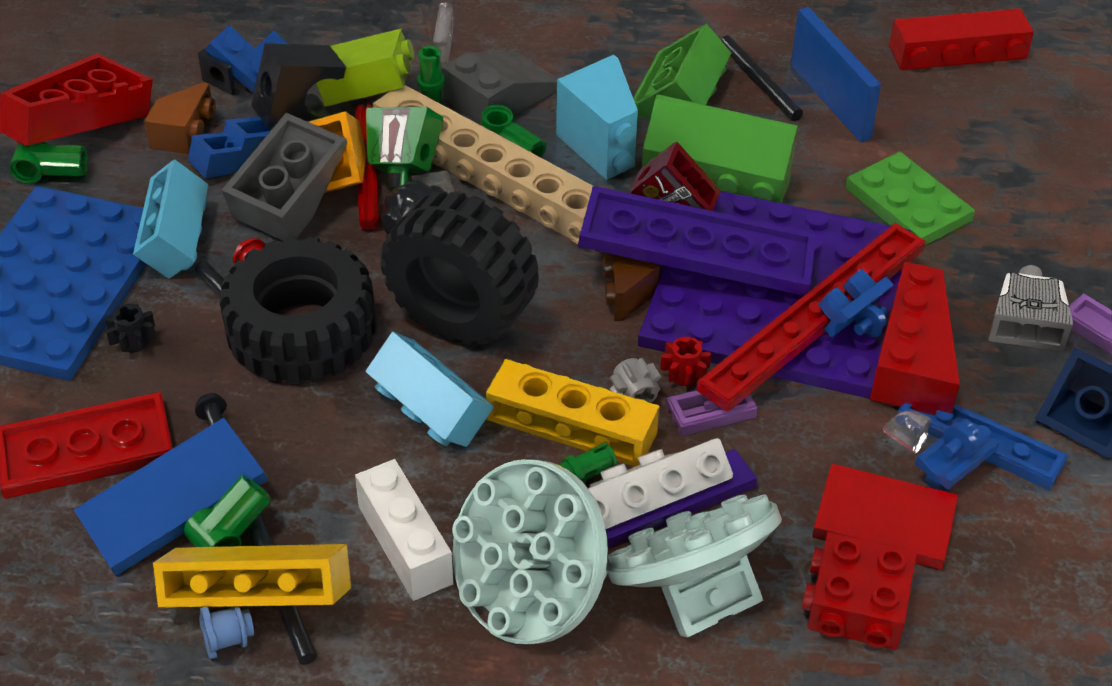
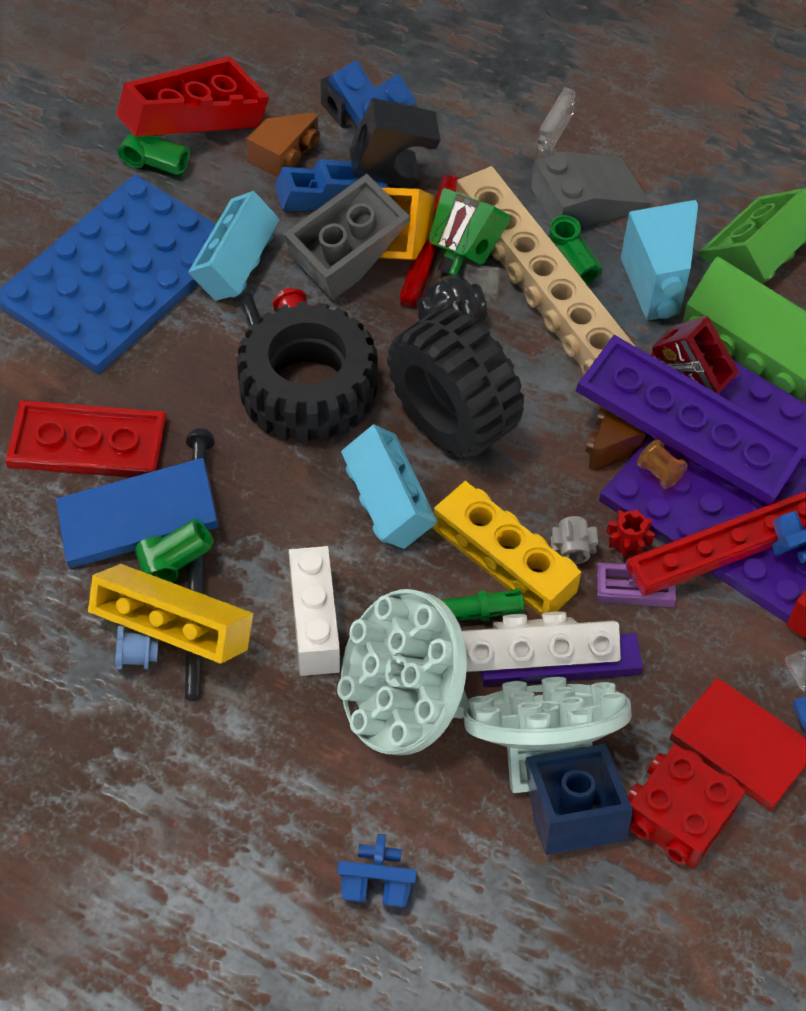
camera: 20 degrees right, 10 degrees up
black gear [105,304,156,353] -> none
lime brick [316,29,414,107] -> none
green pin [417,46,445,105] -> none
none -> dark blue slope [525,743,633,855]
none -> clear orange bush [636,439,688,489]

